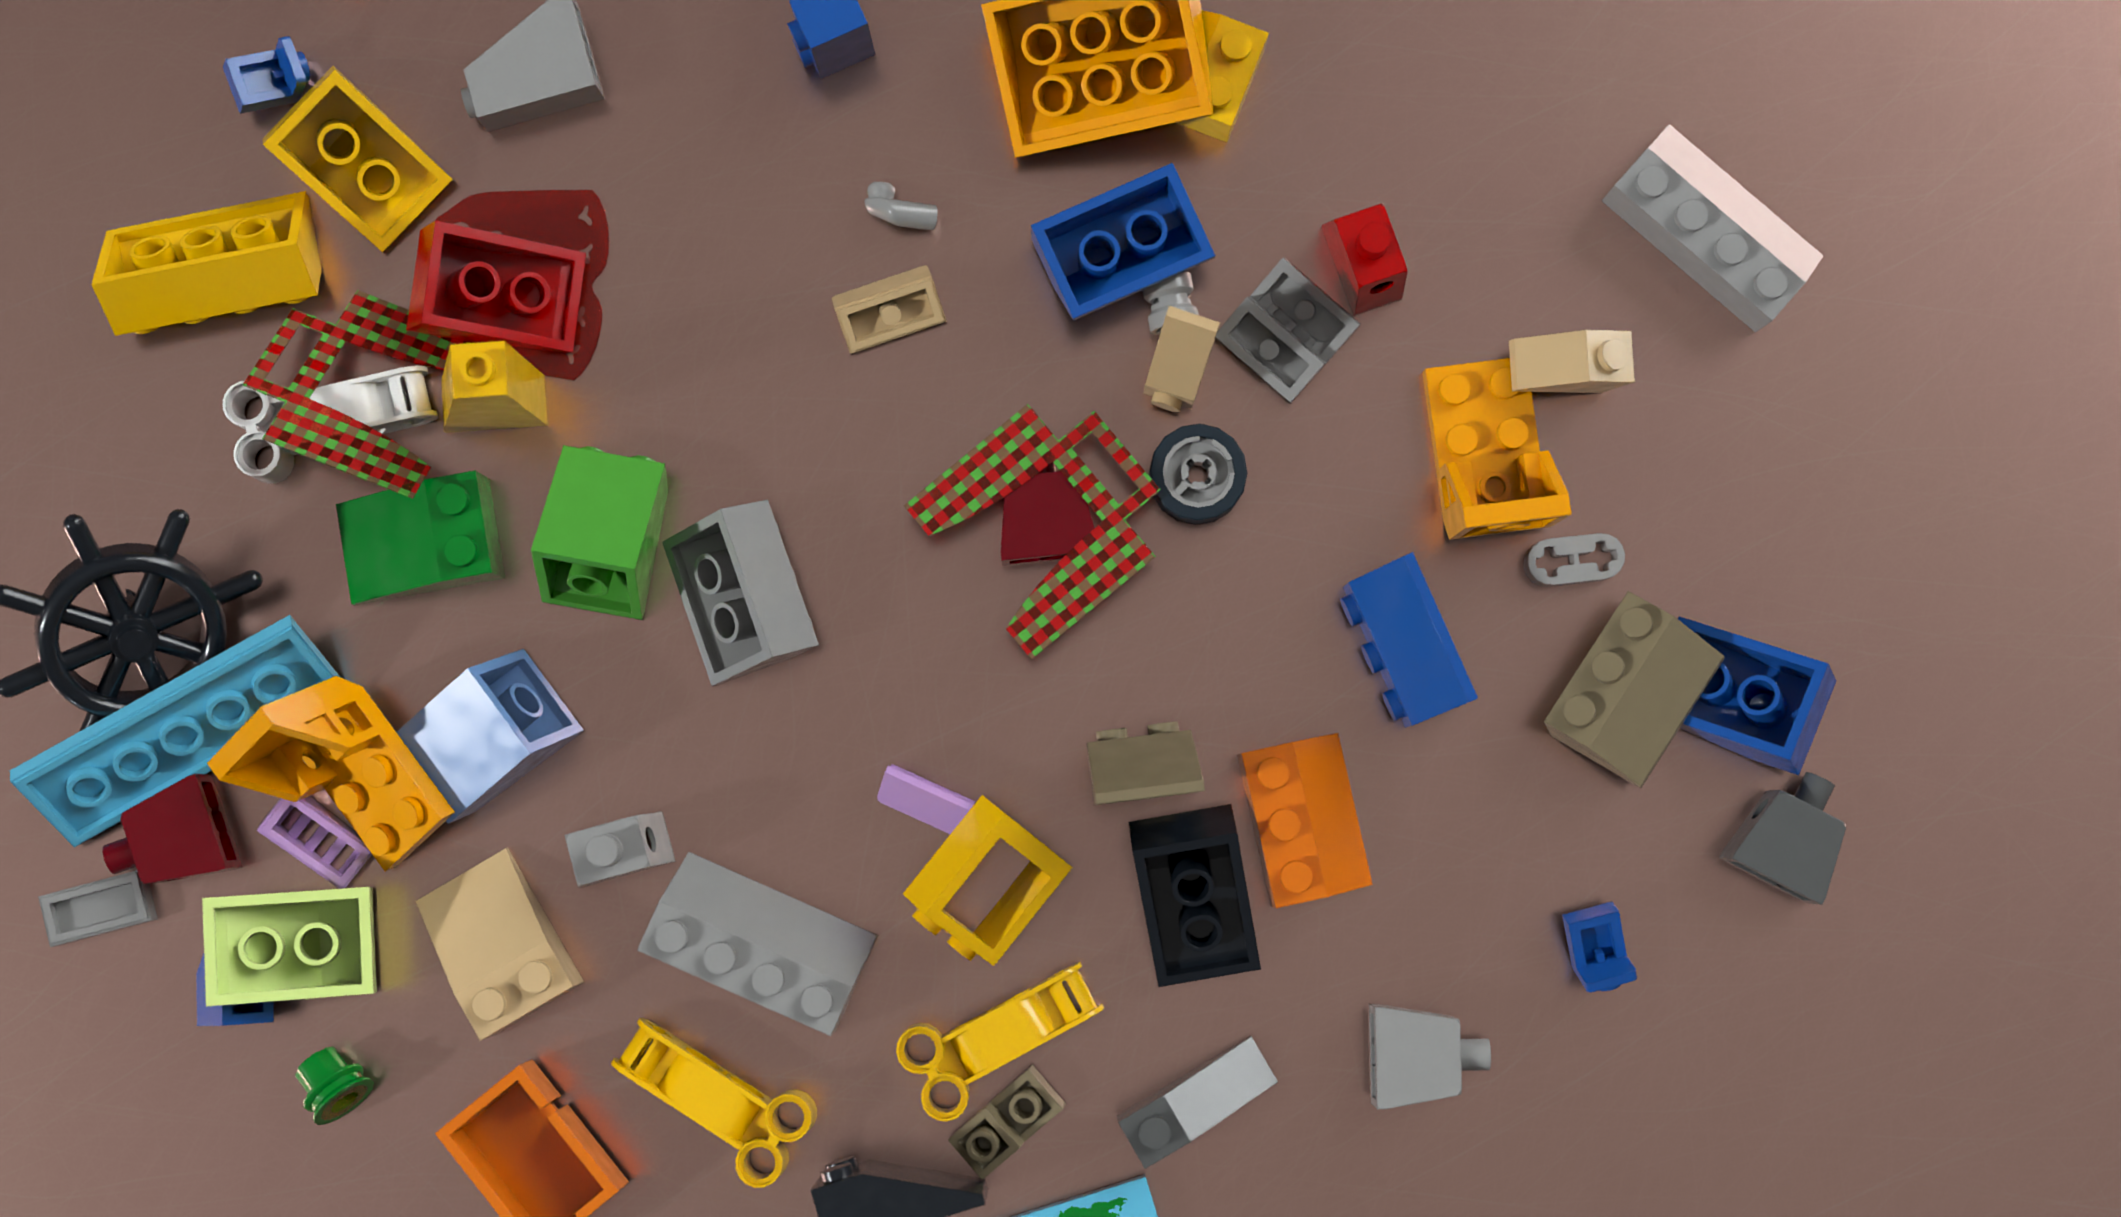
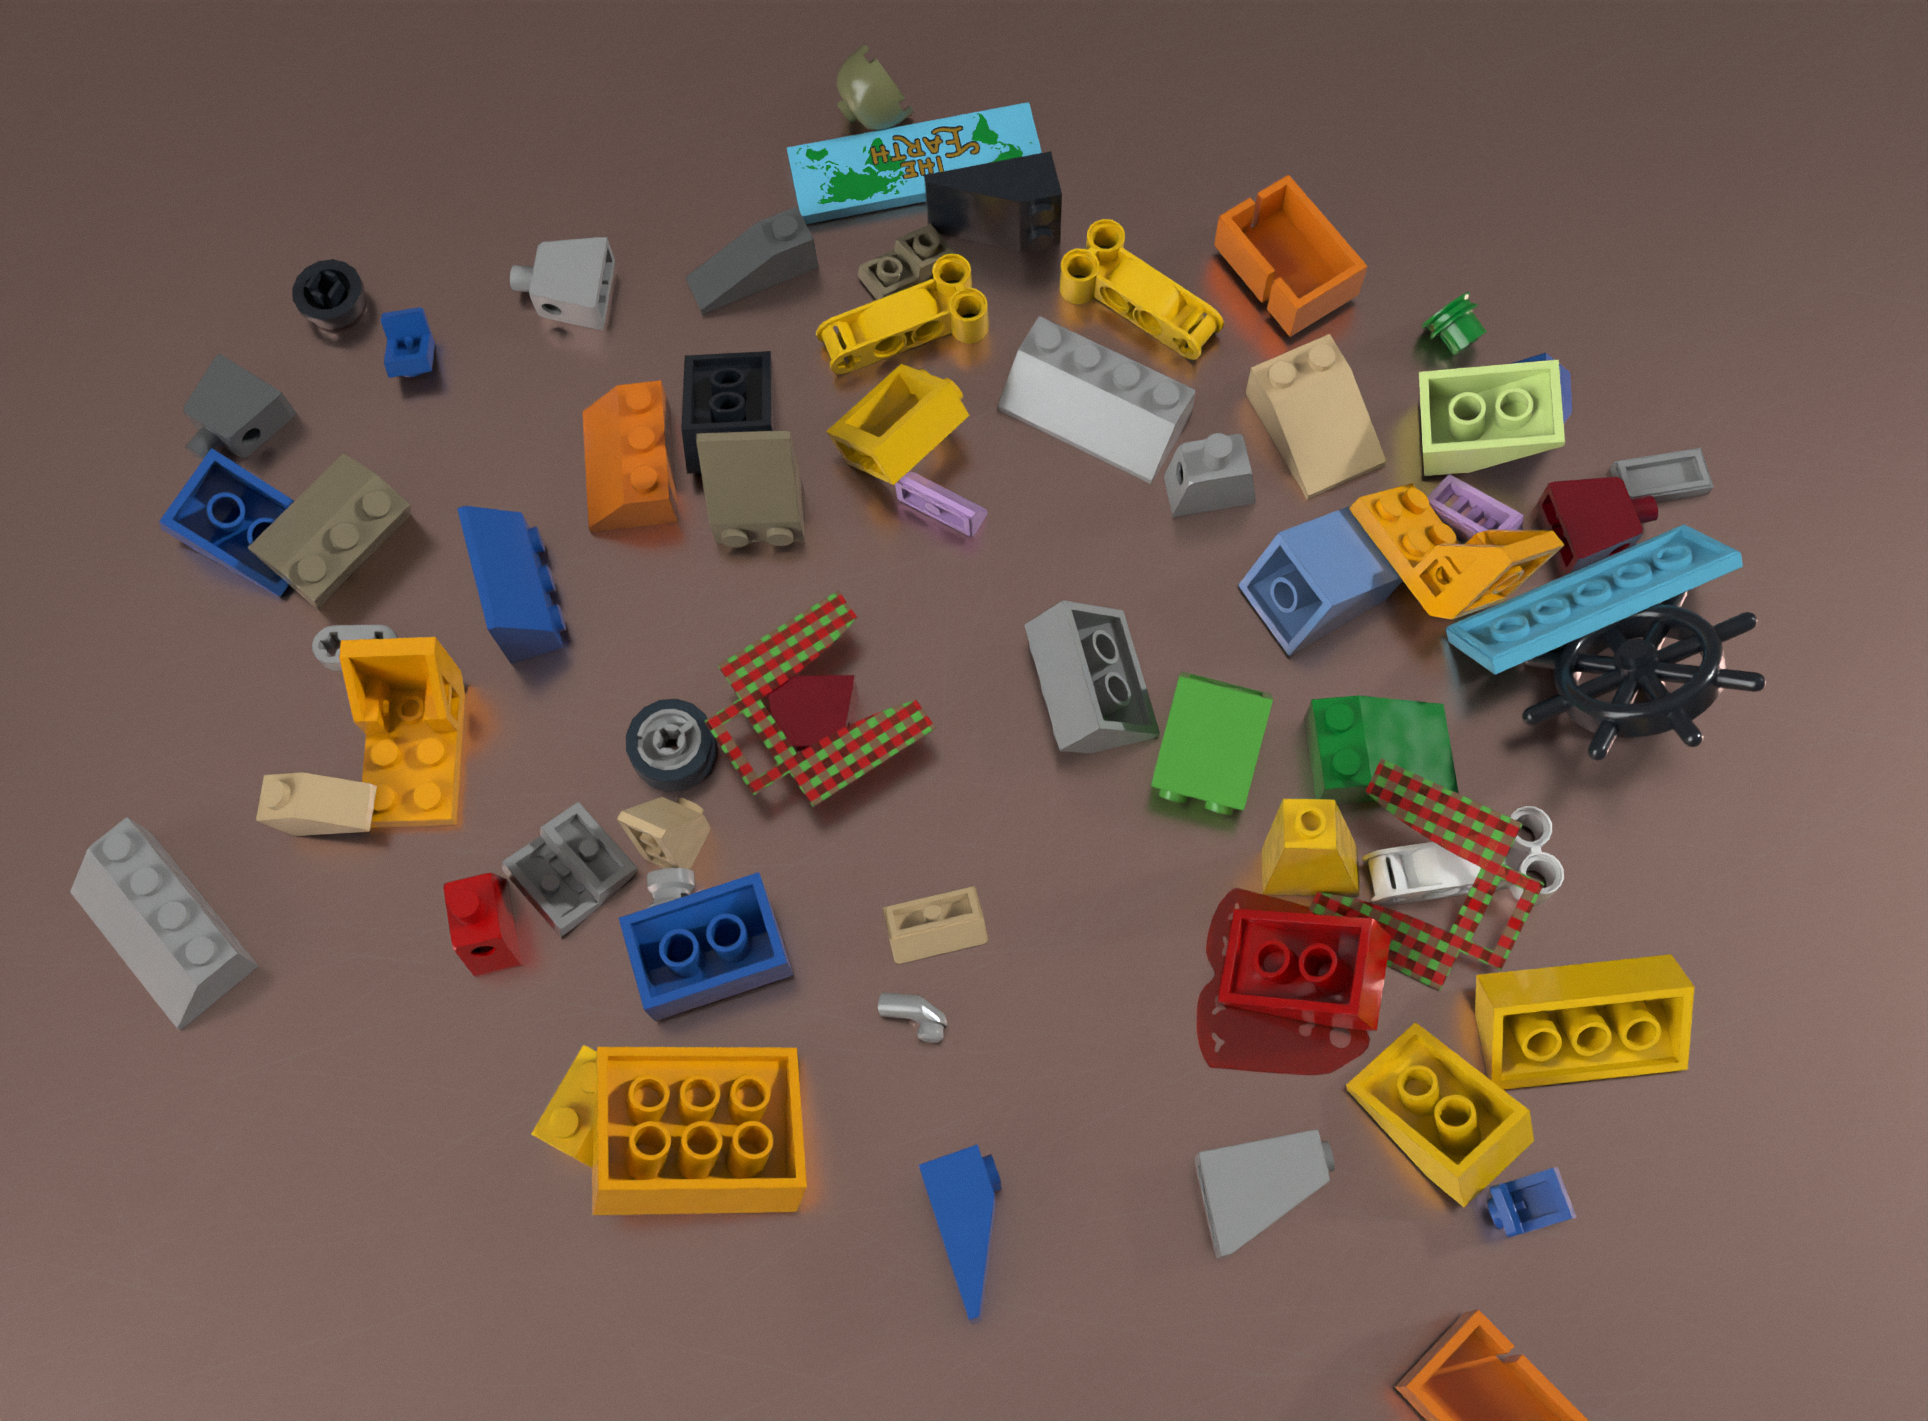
camera: 170 degrees left, 15 degrees down
none -> black piece [292,259,365,330]

